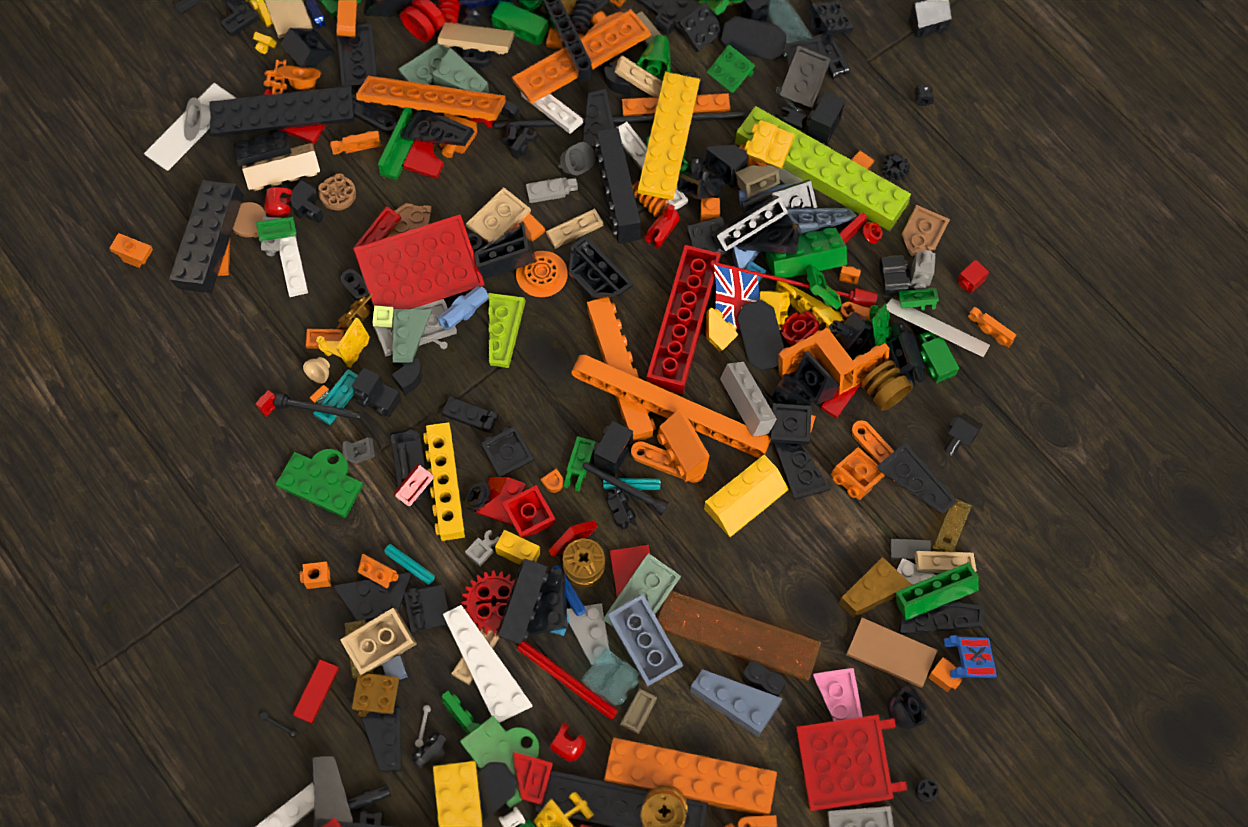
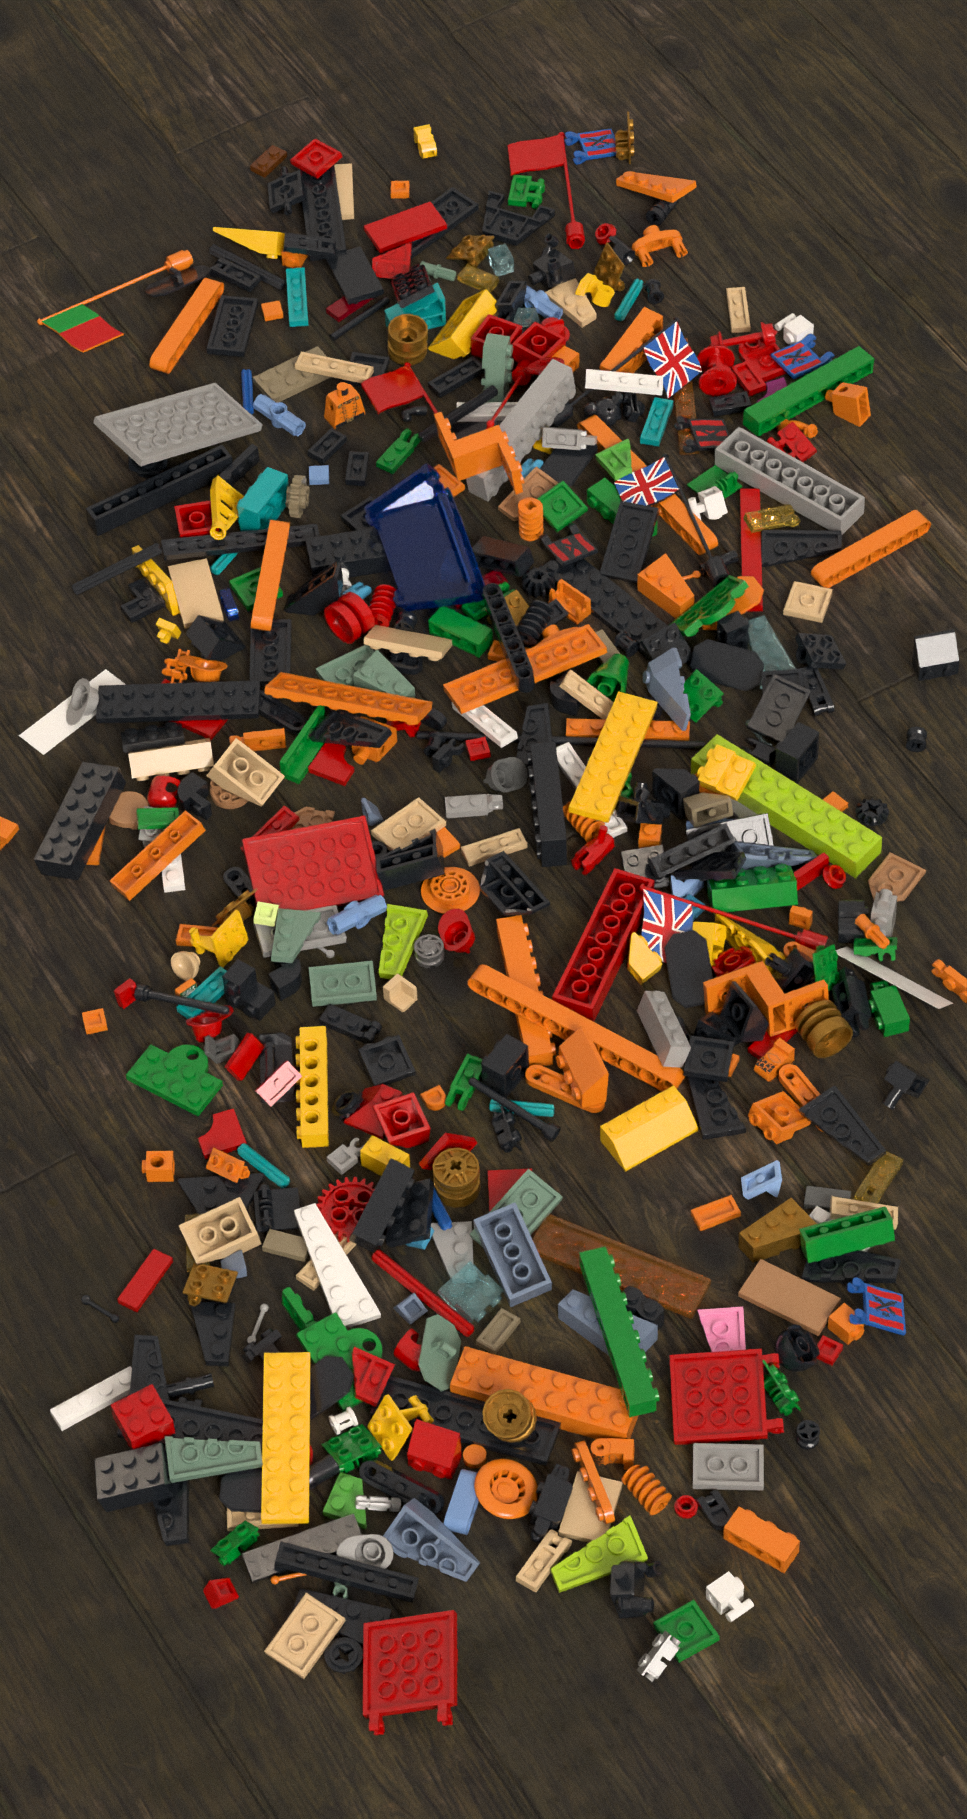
camera: 10 degrees right, 15 degrees down
green plate [806,265,842,310] -> none
red brick [957,260,989,294] -> none
none -> orange plate [82,1008,108,1035]
none -> orange piece [110,810,206,901]
none -> red piece [186,1005,233,1042]
none -> red tile [198,1108,247,1159]
none -> tan slope [206,738,285,807]
none -> red tile [225,1033,264,1081]
none -> dark tan tile [262,1229,309,1262]
none -> sand green plate [309,961,377,1007]
none -> sand blue slope [361,798,384,826]
none -> tan panel [383,973,418,1012]
none -> sand blue slope [393,1293,428,1324]
none -> flat silver wheel [414,934,444,968]
none -> sand green shield [418,1314,461,1391]
none -> red piece [438,909,475,954]
none -> red plate [465,737,490,761]
none -> green brick [579,1246,660,1418]
none -> sand blue wedge [643,648,691,731]
none -> orange tile [691,1195,741,1231]
none -> light blue slope [741,1160,782,1200]
none -> orange leg [754,1038,795,1082]
none -> green hinge [762,1360,802,1416]
none -> red tile [816,1335,843,1366]
none -> orange axle [855,914,890,949]

